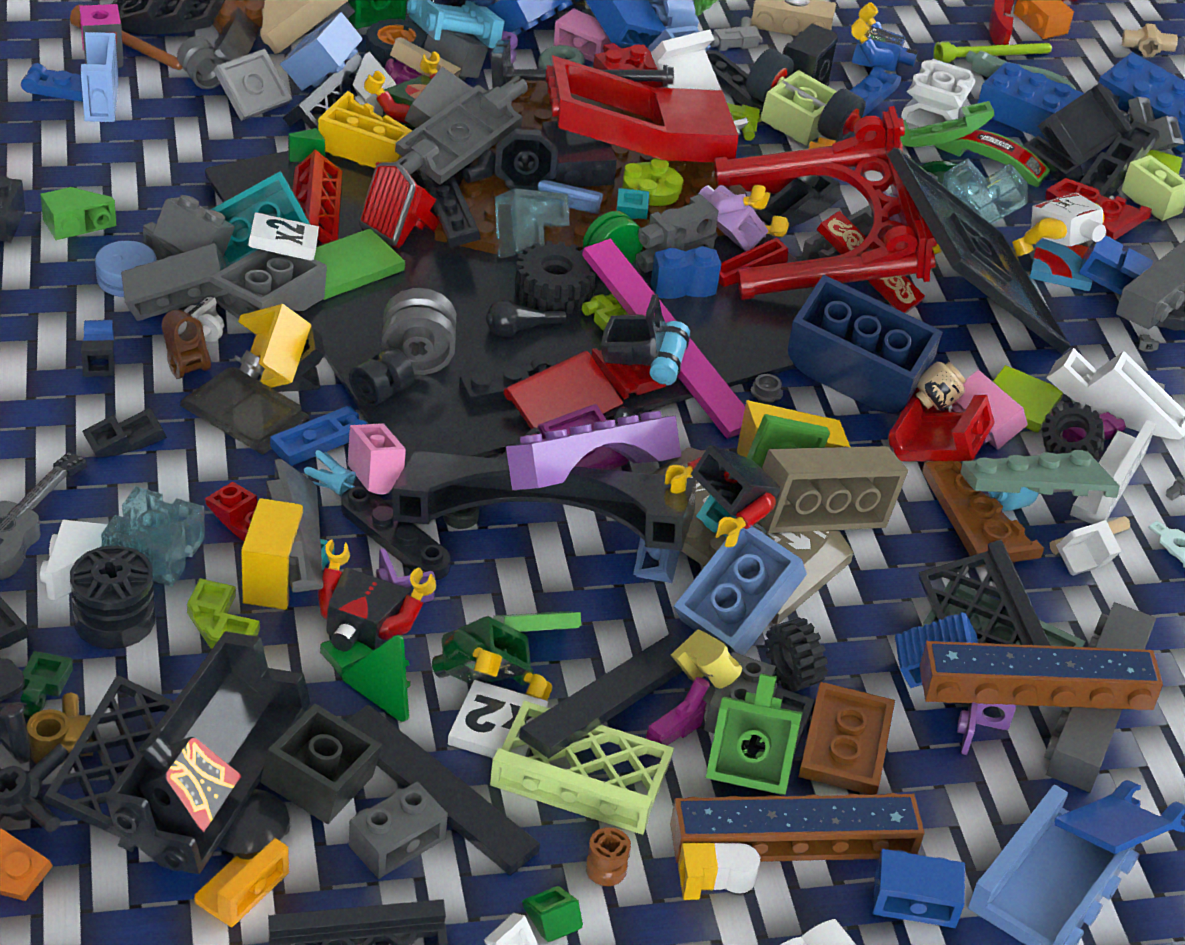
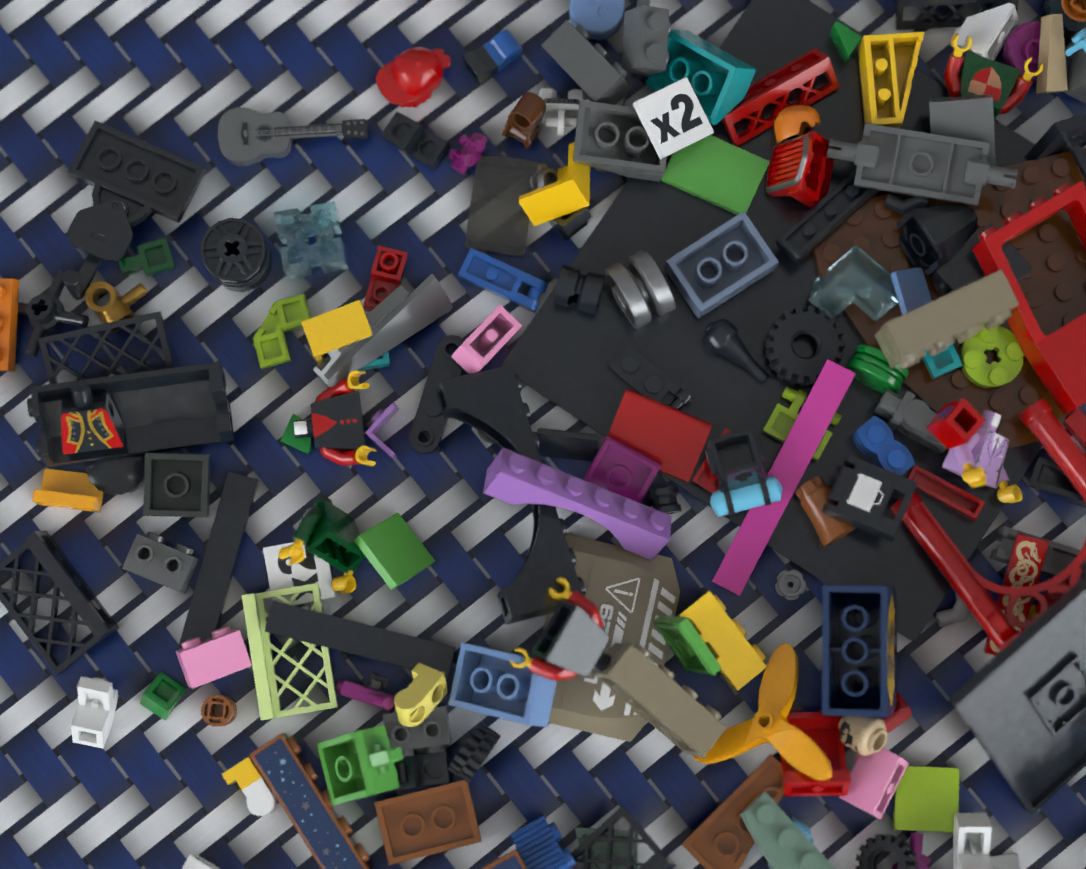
camera: 70 degrees right, 40 degrees up
white slope [40,520,110,600] -> none
medium azure piece [304,450,356,497] -> none
green piece [342,635,411,722] -> none
none -> bright pink brick [175,626,252,689]
none -> dark grey piece [369,672,389,690]
none -> red hair [376,47,451,108]
none -> magenta piece [449,132,488,174]
none -> sand blue brick [664,211,779,319]
none -> light orange piece [693,643,832,780]
none -> orange hair [774,105,821,144]
none -> dark orange plant [795,475,856,548]
none -> black container [822,456,918,542]
none -> dark tan brick [874,270,1019,370]
none -> red brick [926,398,985,449]

